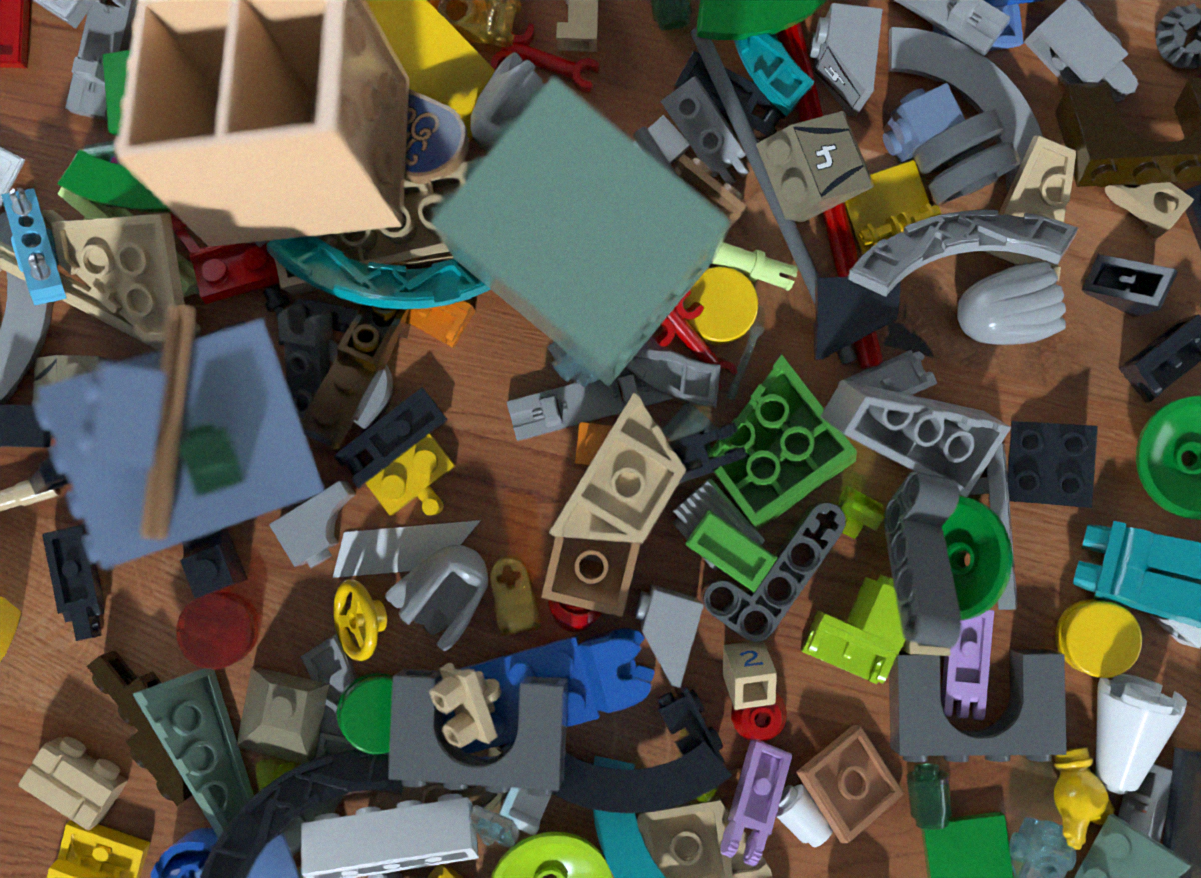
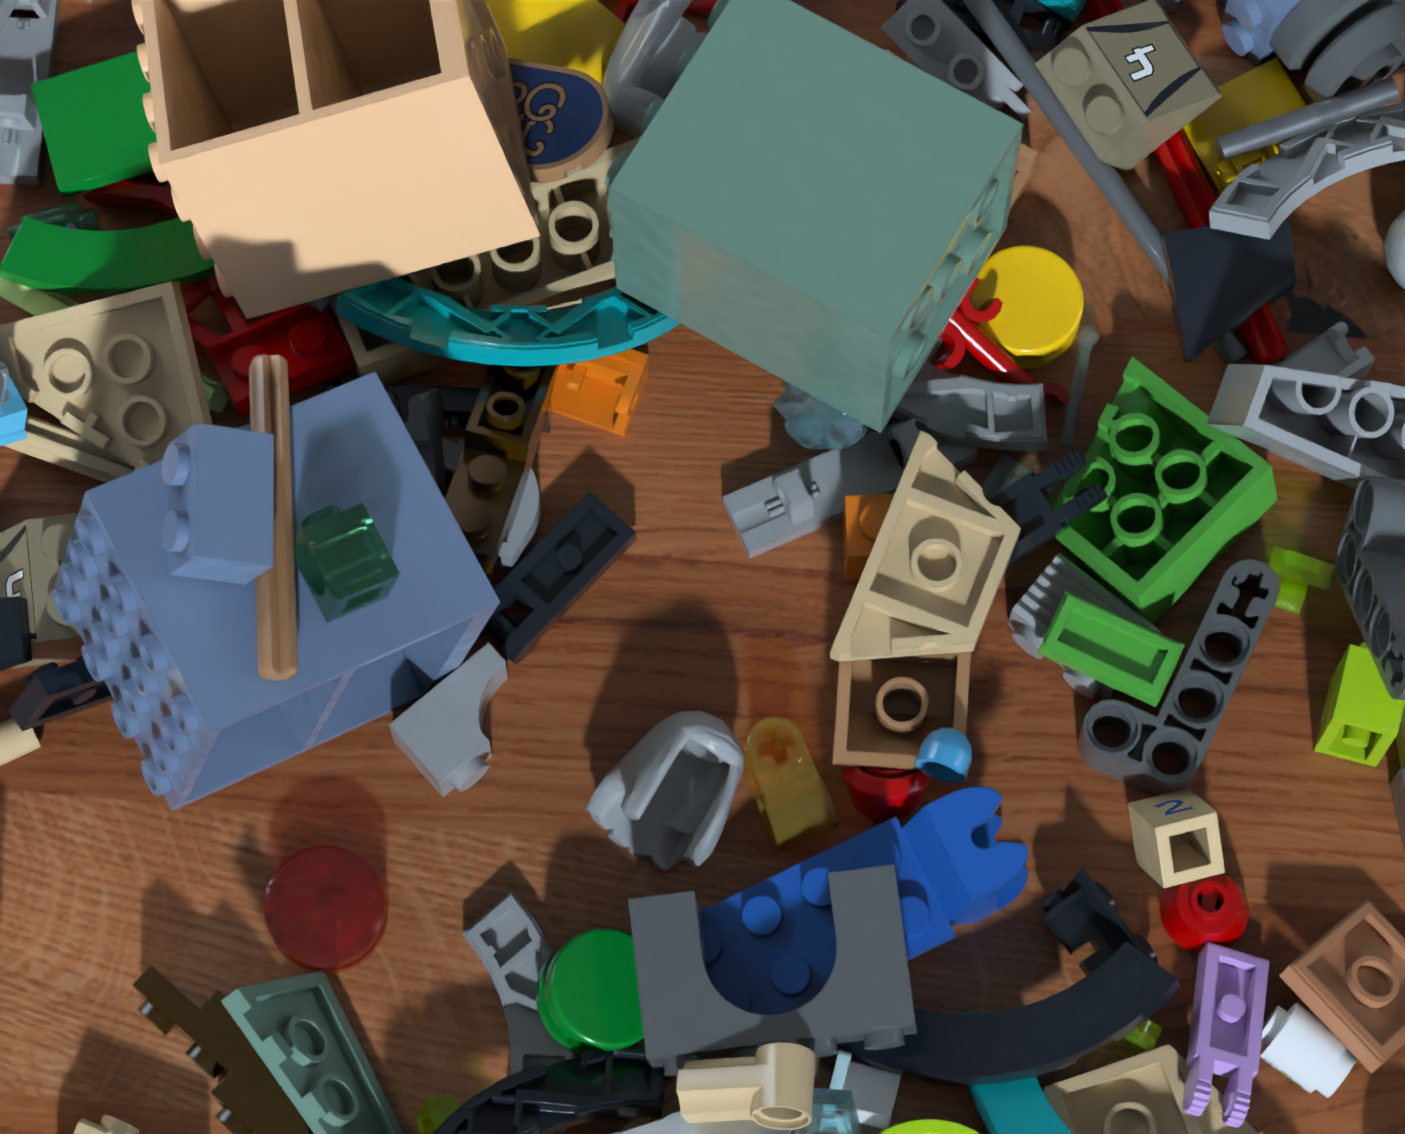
camera: 10 degrees left, 15 degrees down
black hinge [42,524,104,641] -> none
black arch [180,526,248,599] -> none
dark tan slope [237,666,329,764] -> none
white sticker [333,520,481,578] -> none
yellow piece [333,580,387,661] -> none
yellow plate [366,434,456,516] -> none
tan hips [429,663,502,748] -> none
light grey slope [635,584,704,687] -> none
yellowish green pin [712,242,798,291] -> none
lime hinge [800,610,901,684] -> none
none -> tan piece [676,1042,816,1130]
none -> dark azure hinge [915,727,972,783]
none -> flat silver bar [1215,77,1400,161]

